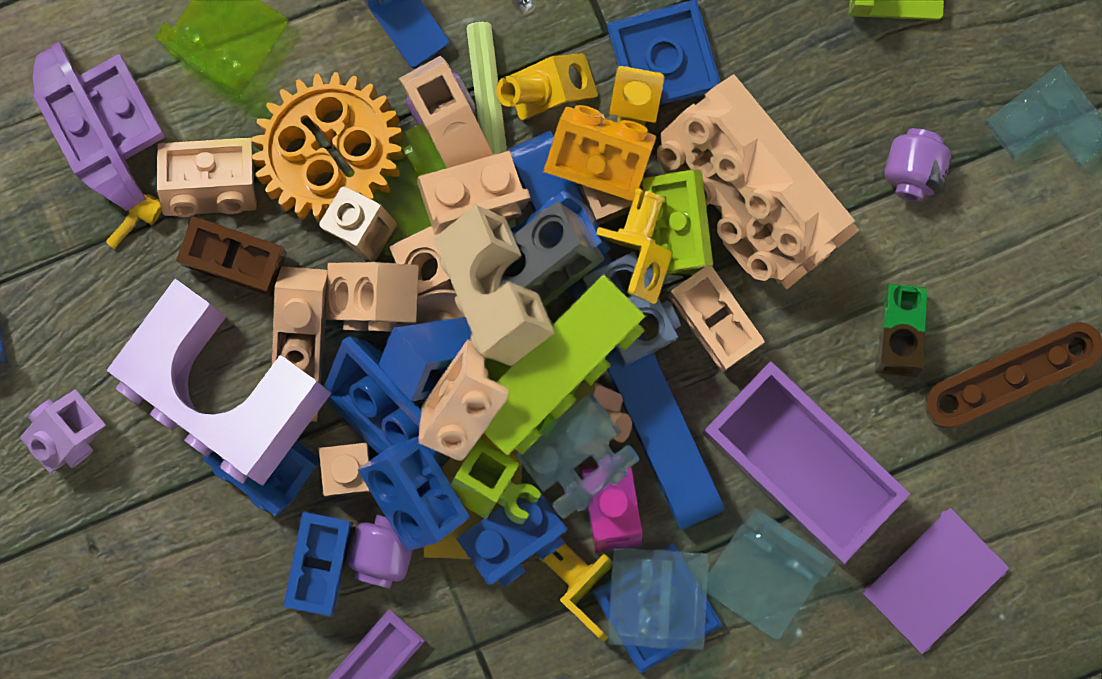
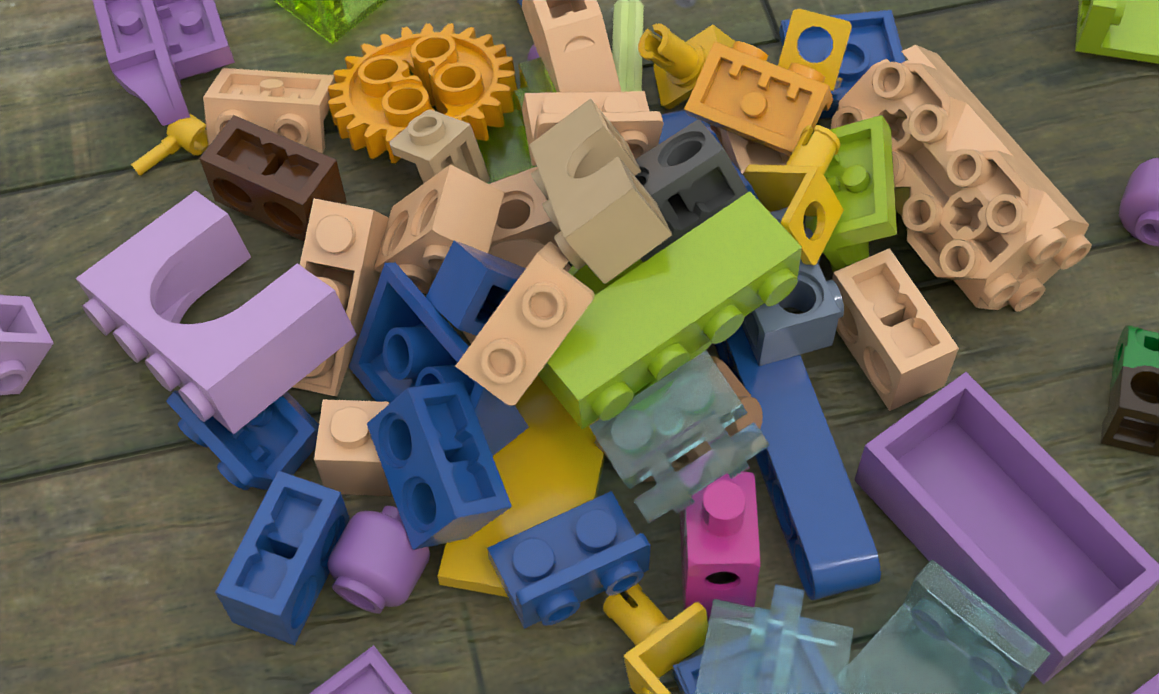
camera: 15 degrees right, 25 degrees down
lime brick [451,439,541,524] -> none

